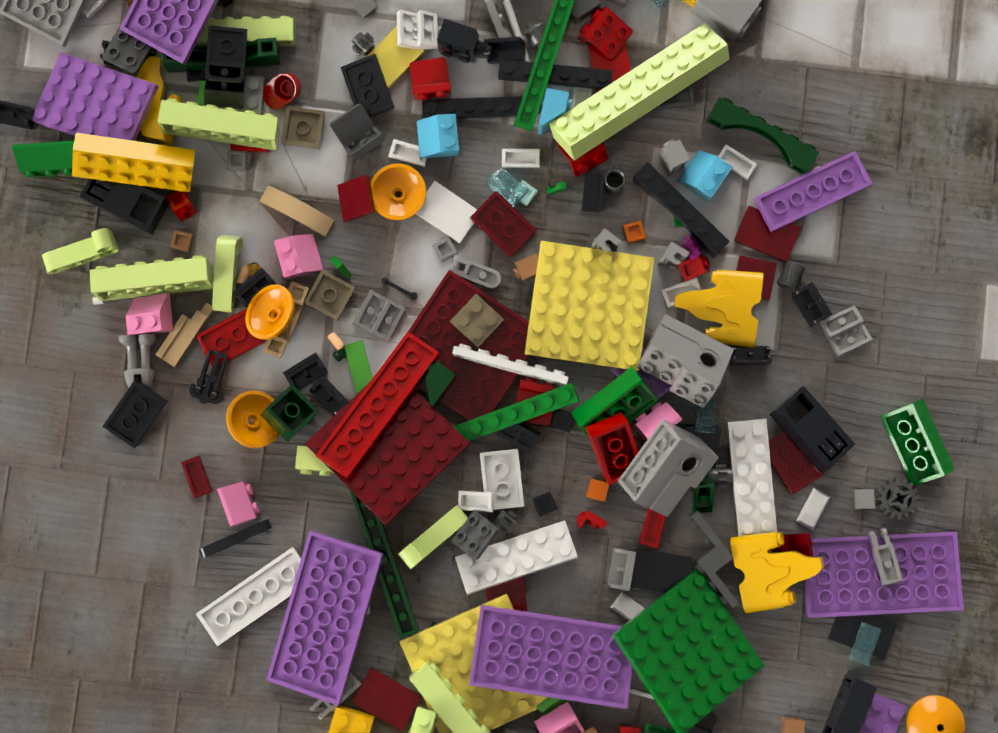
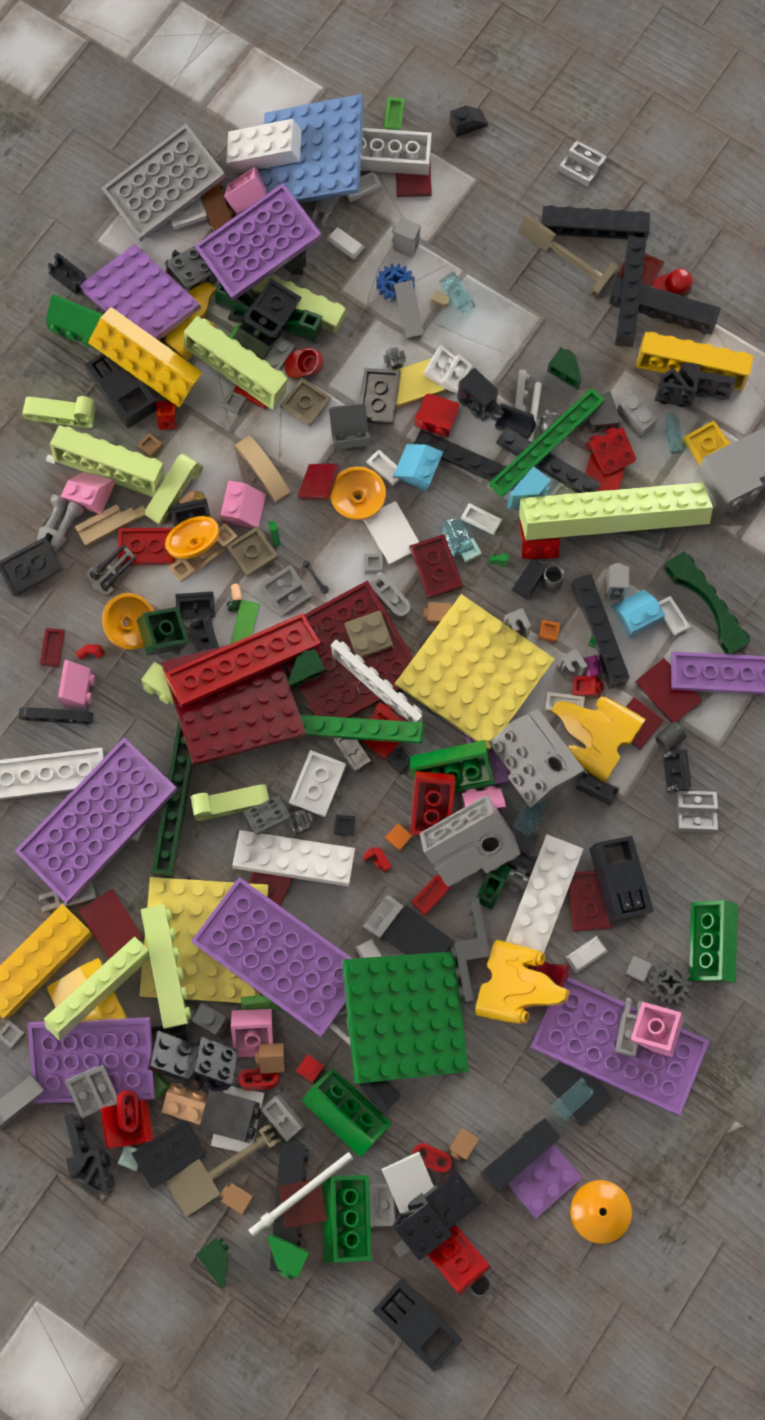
camera: 25 degrees right, 10 degrees down
white tile [458,490,494,512] -> none
none -> red arm [75,644,105,660]
none -> bright pink slope [631,1002,684,1057]

